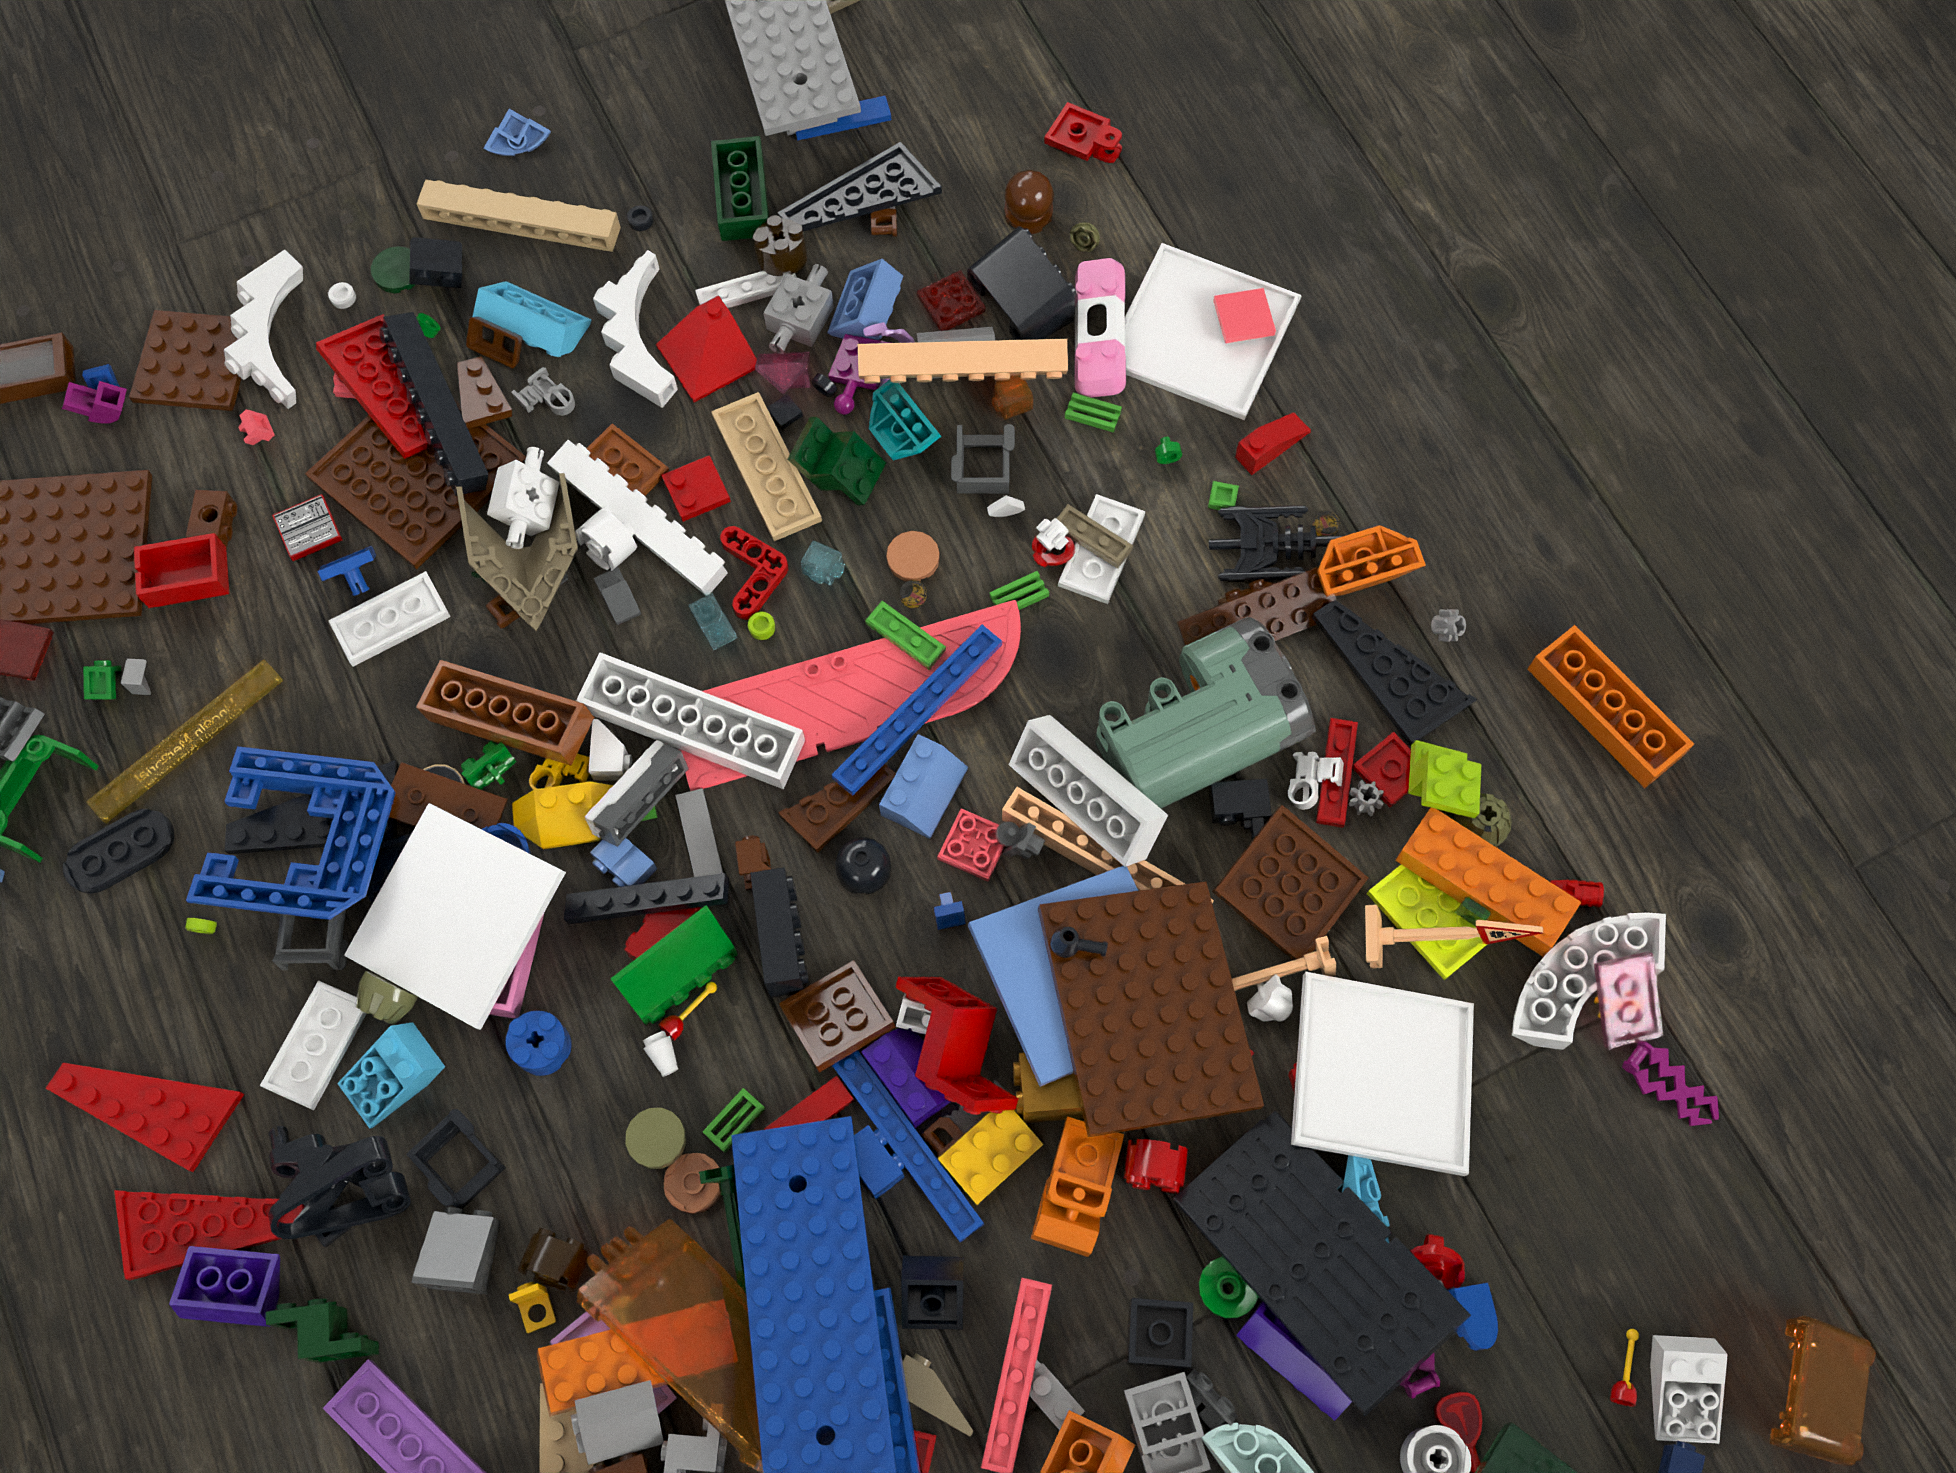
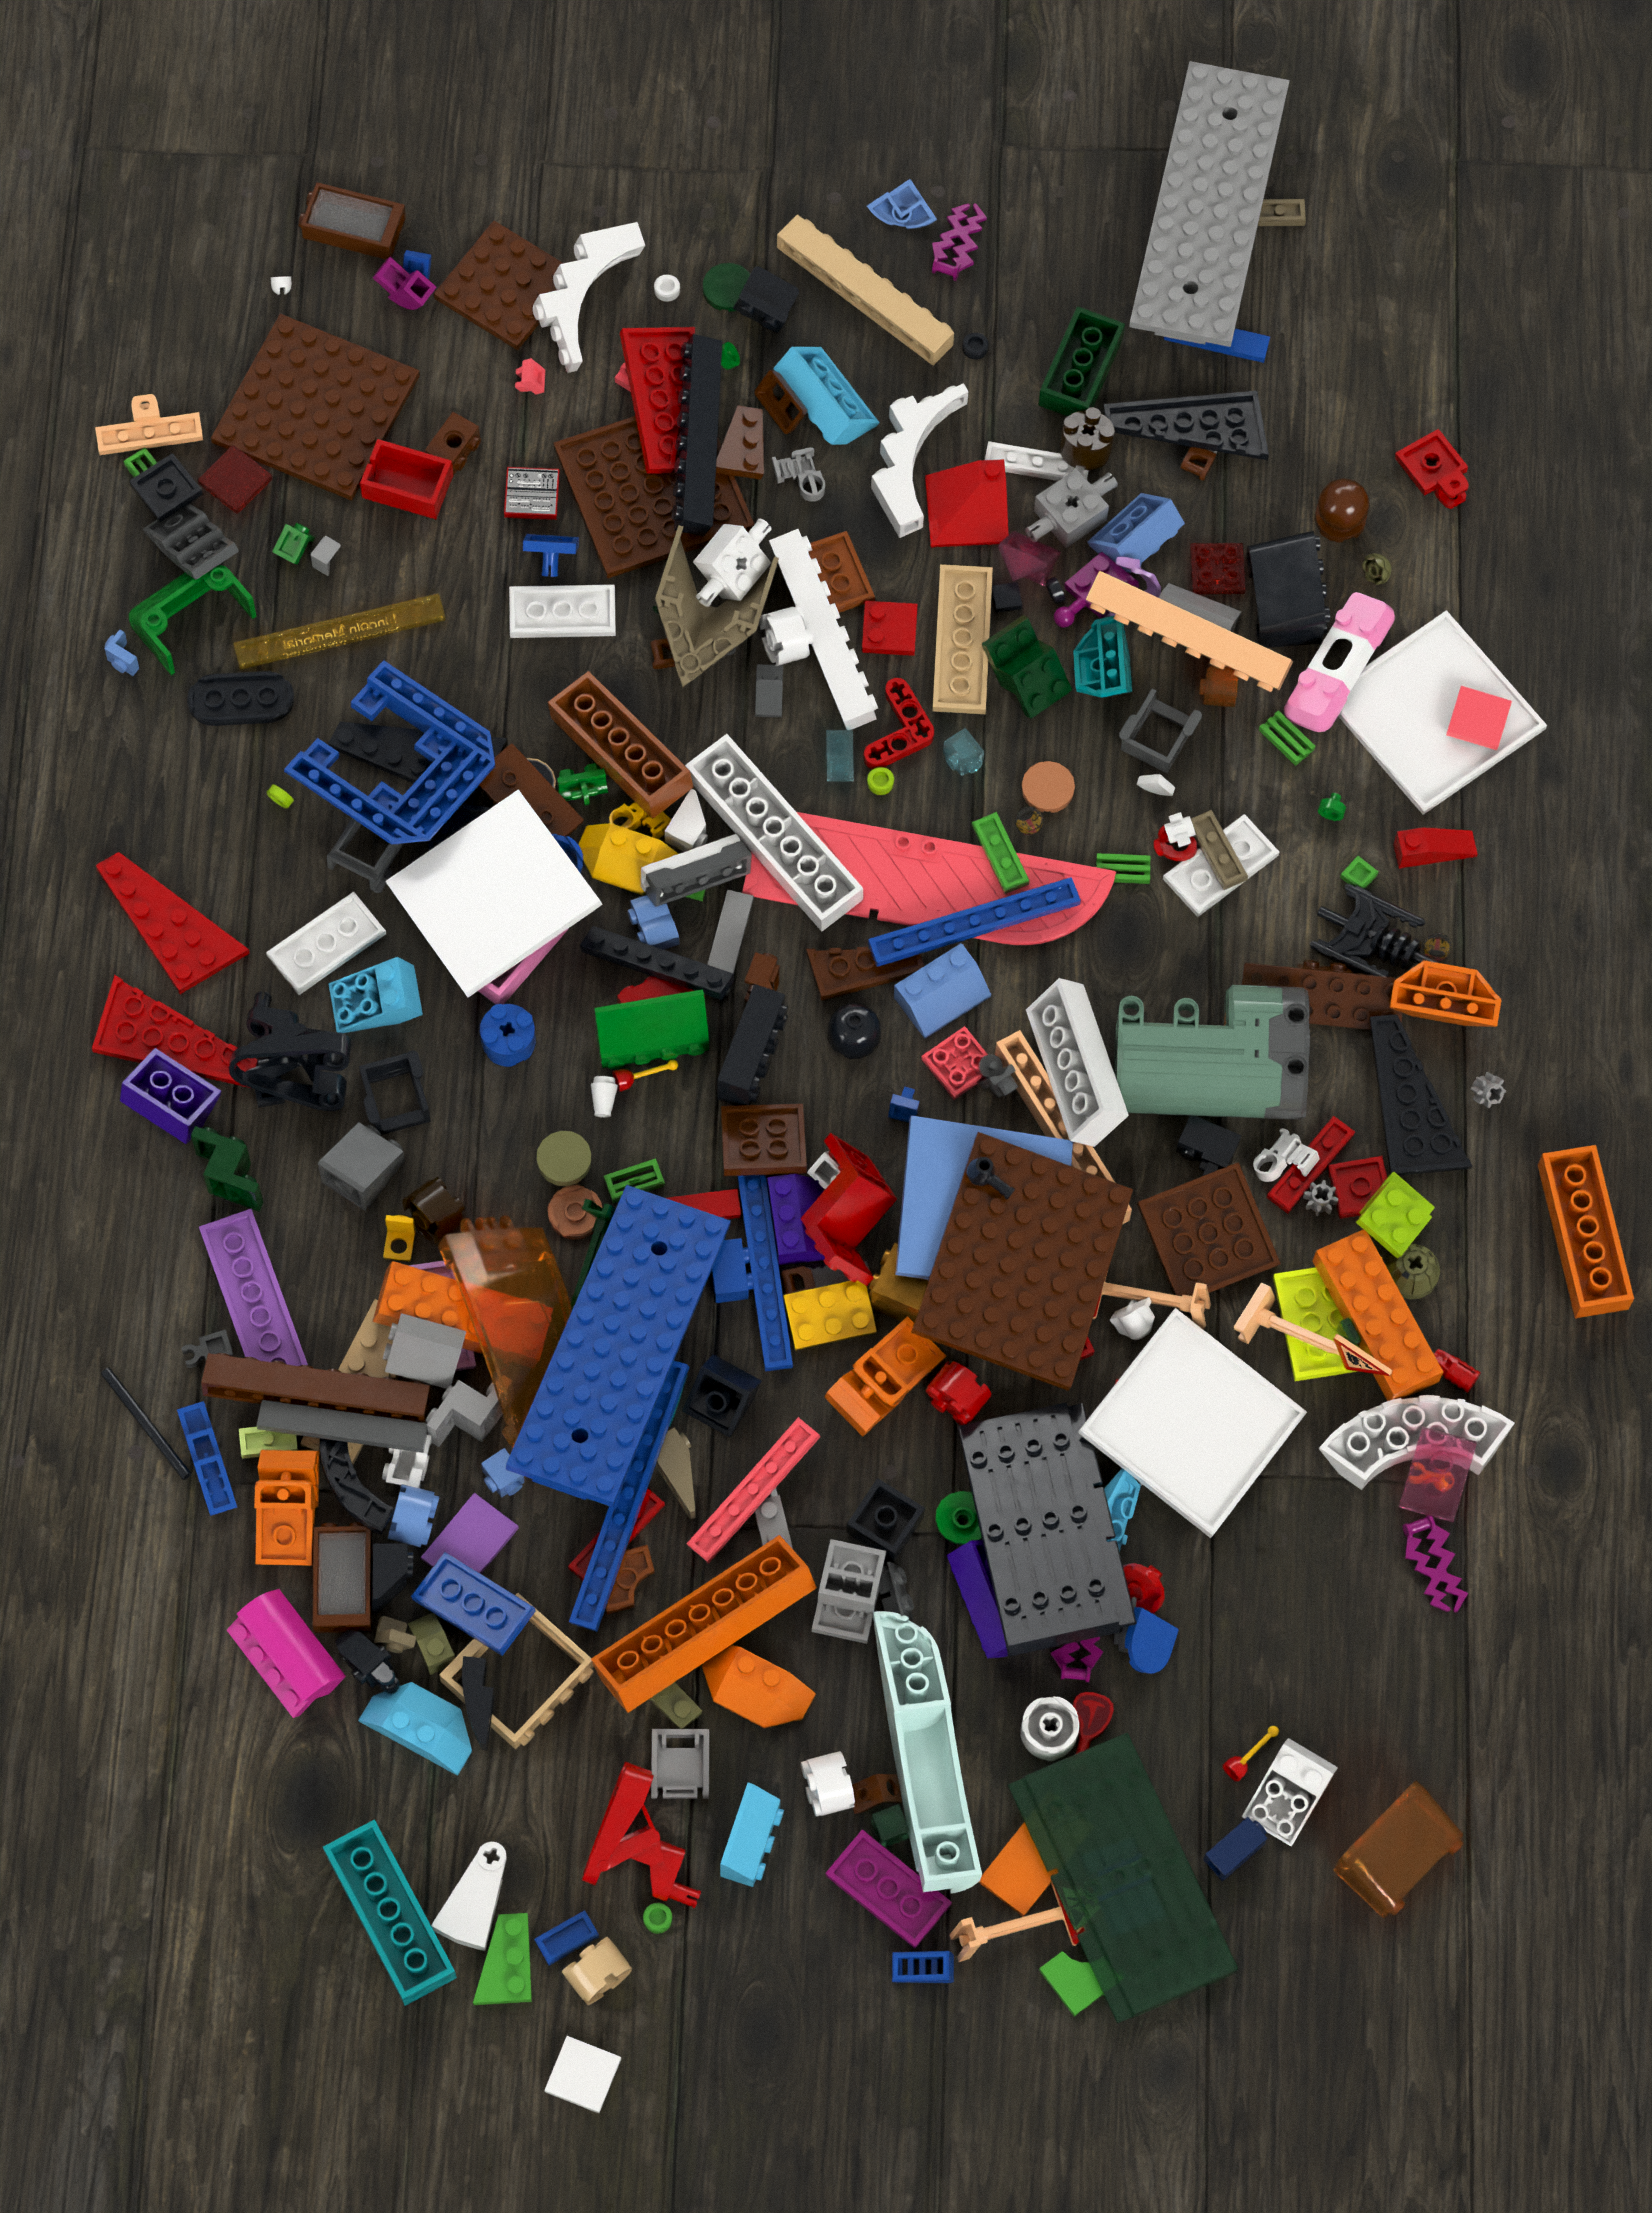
camera: 25 degrees right, 0 degrees up
olive piece [356,971,418,1025] -> none
none -> magenta piece [932,203,987,281]

